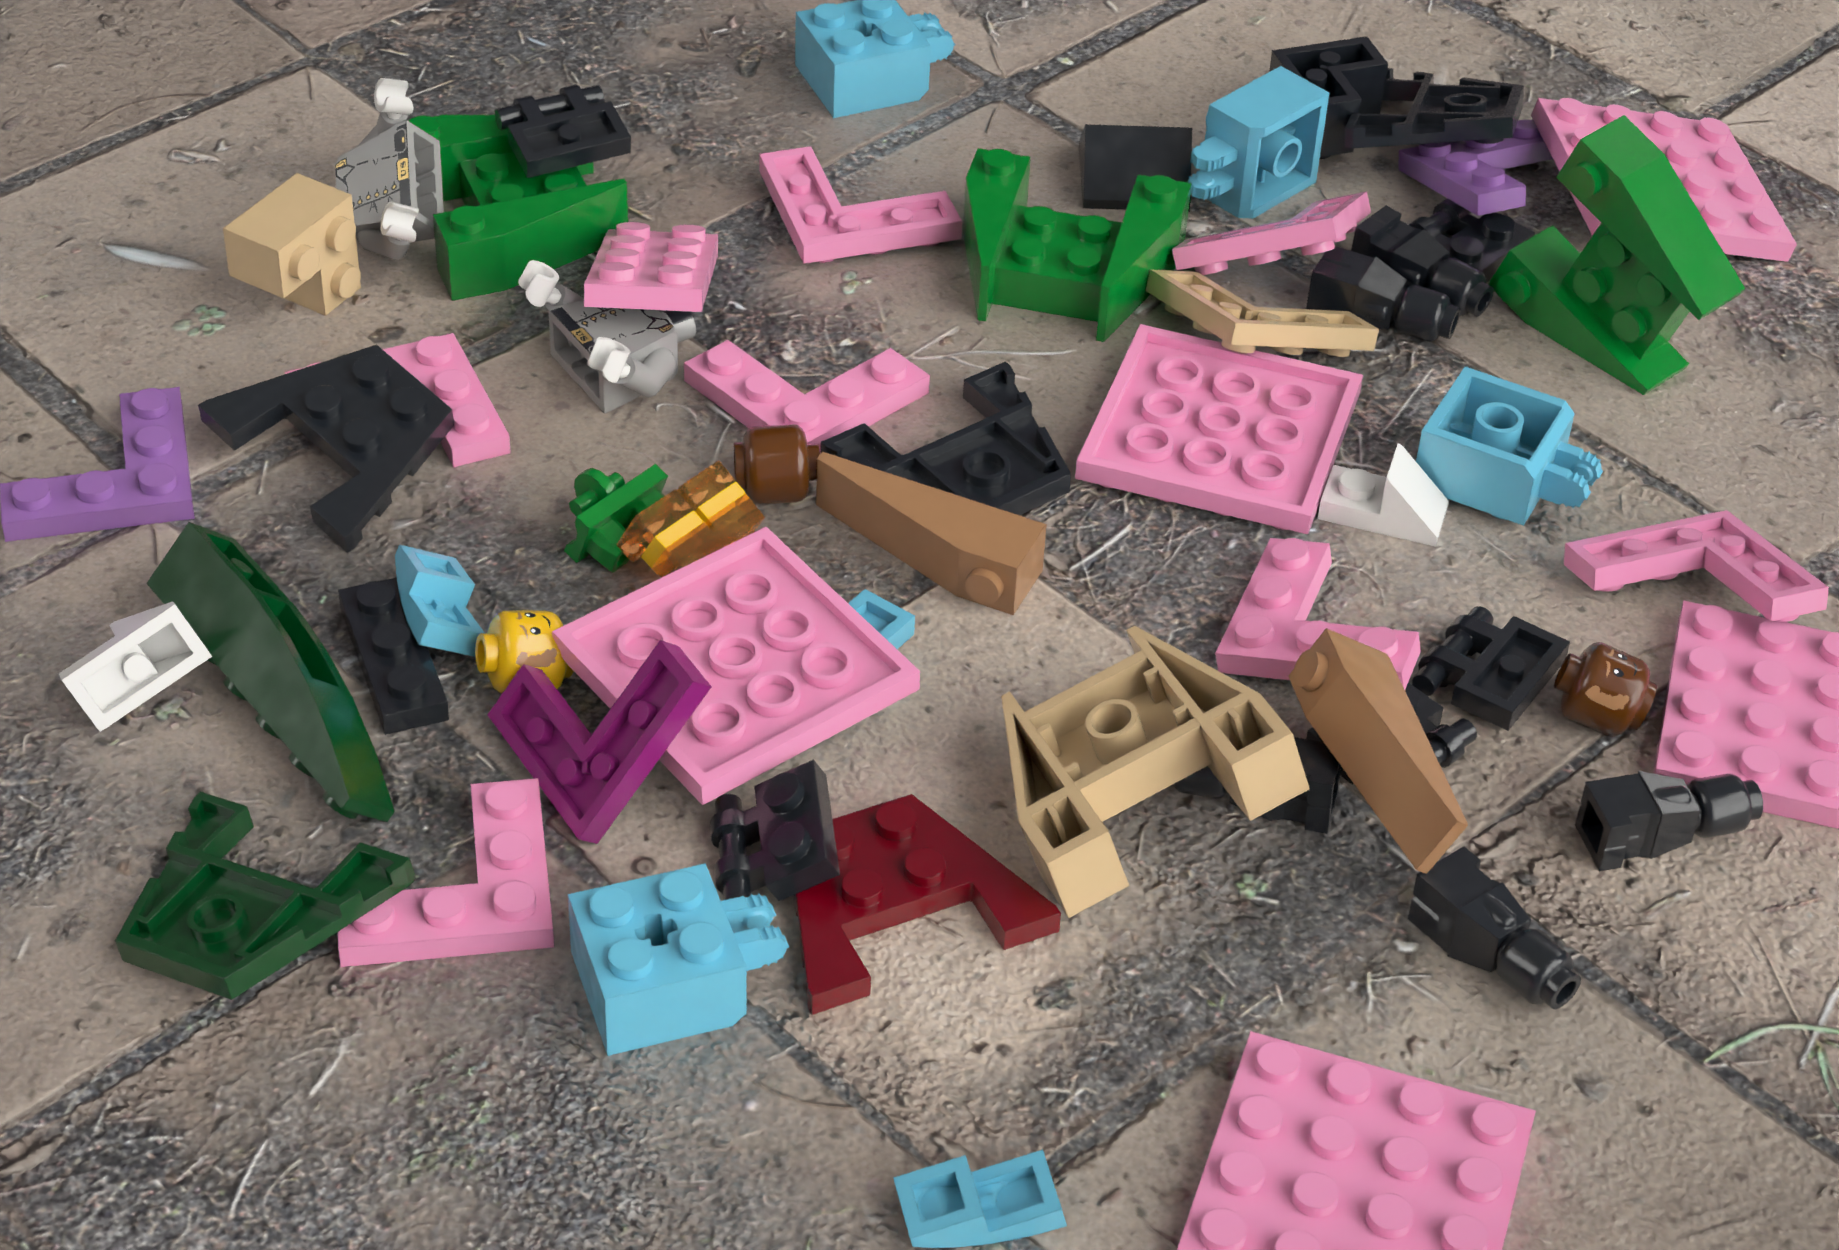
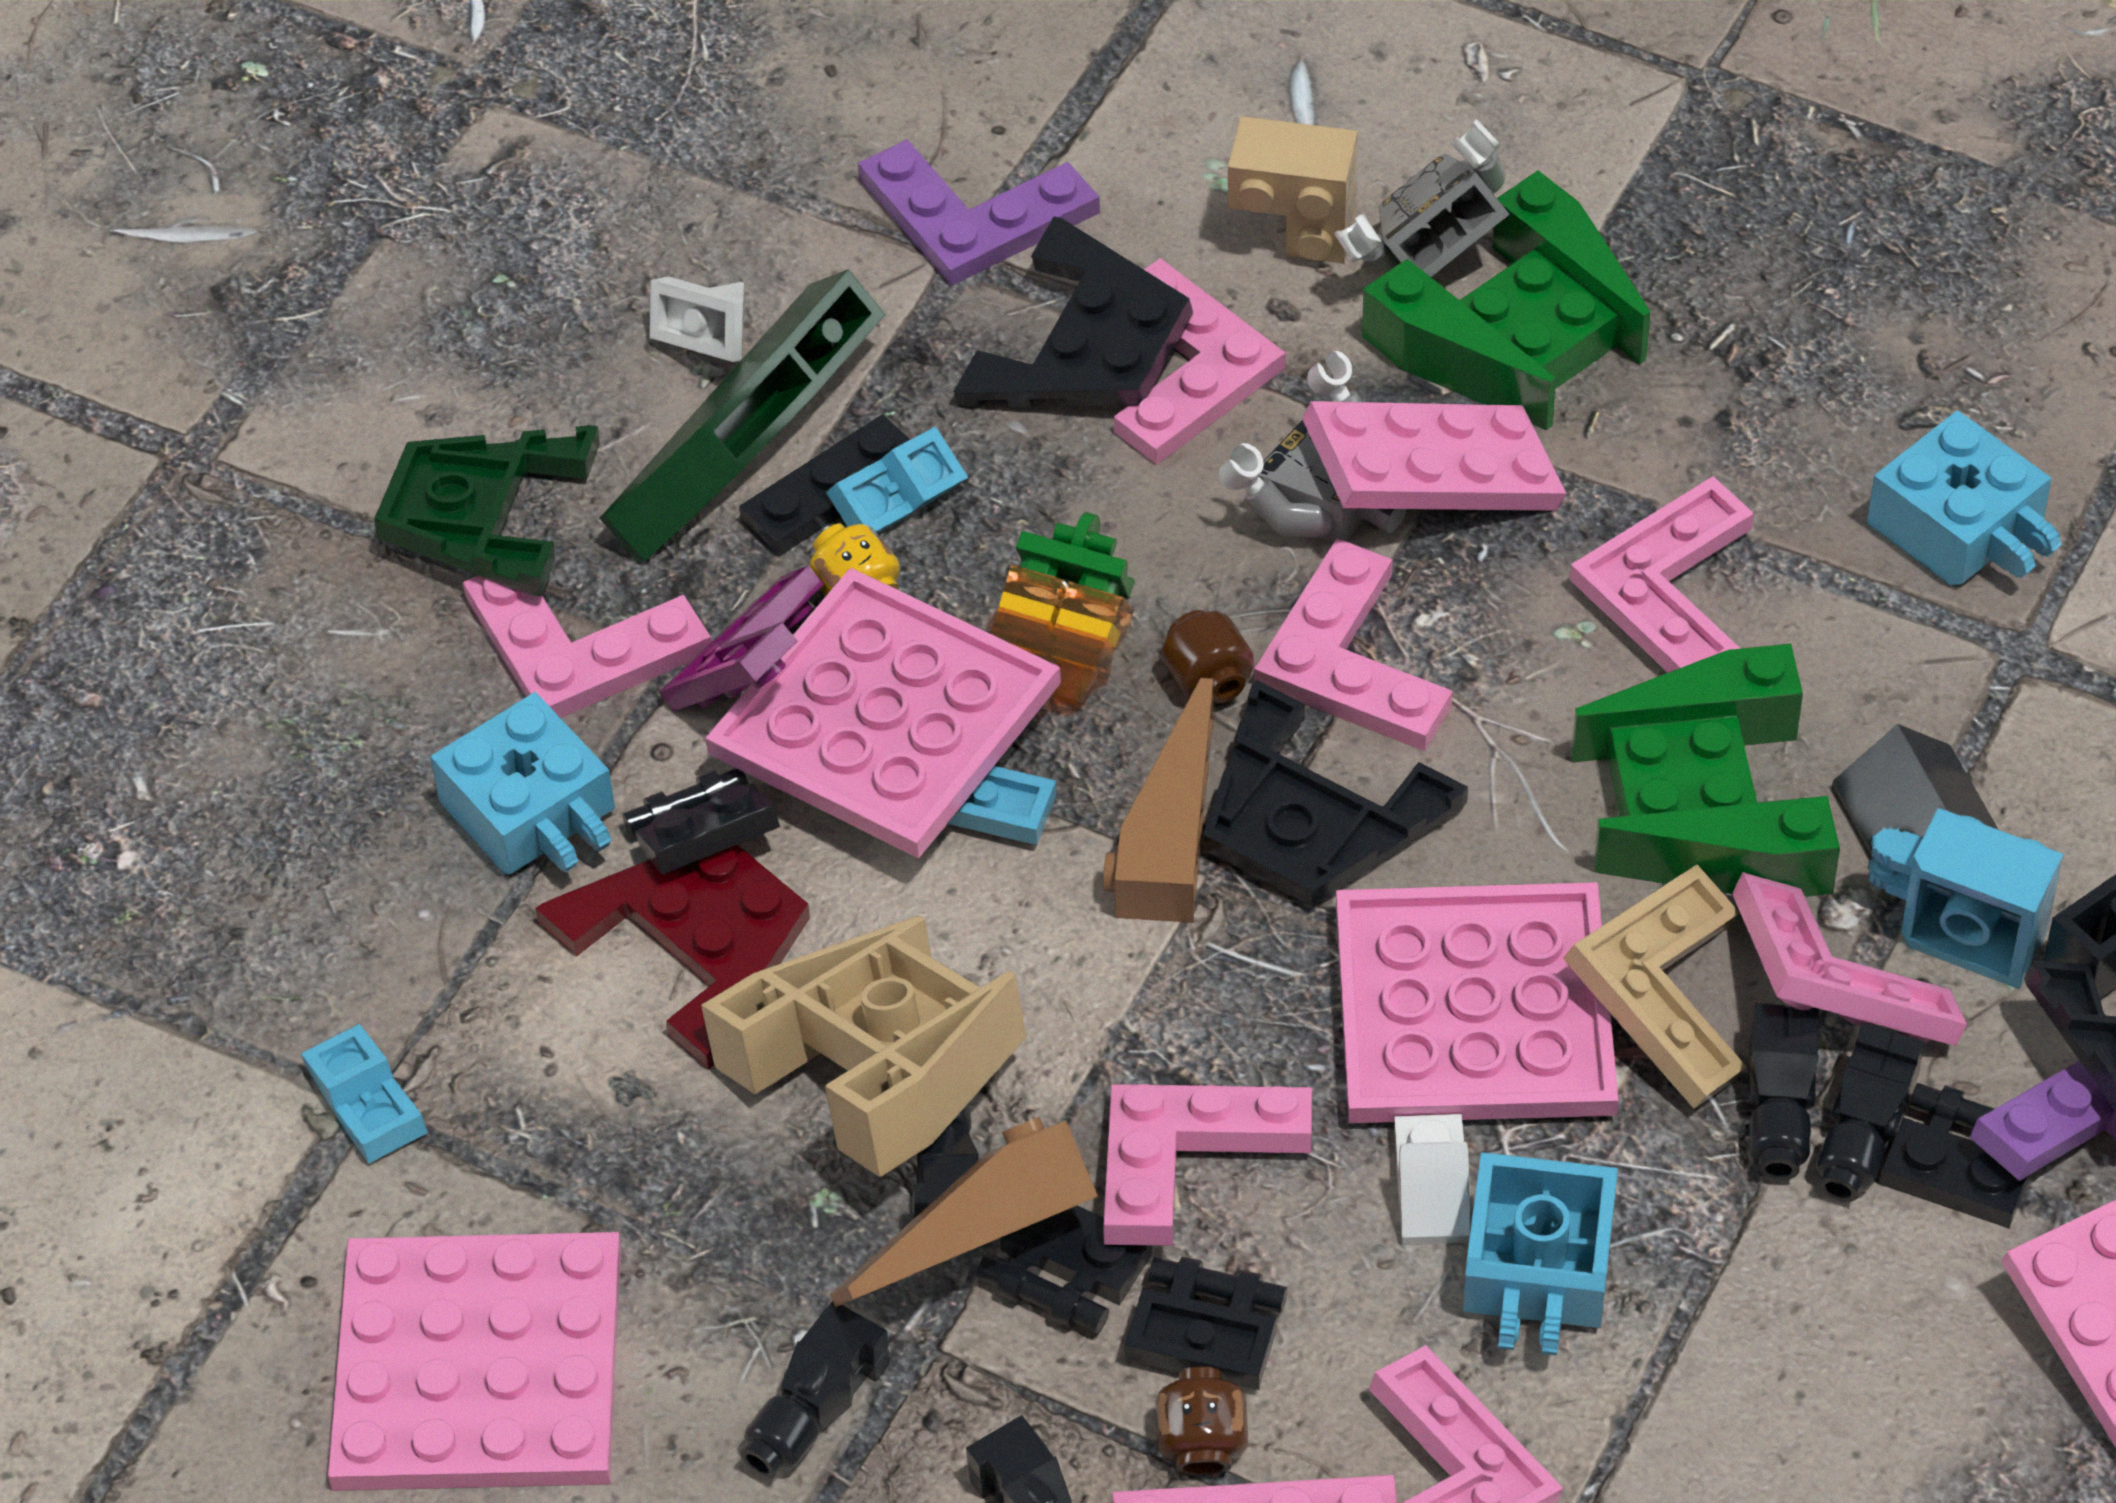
camera: 75 degrees right, 10 degrees up
black plate [494,84,631,178] -> none
green wedge [1488,115,1746,395] -> none

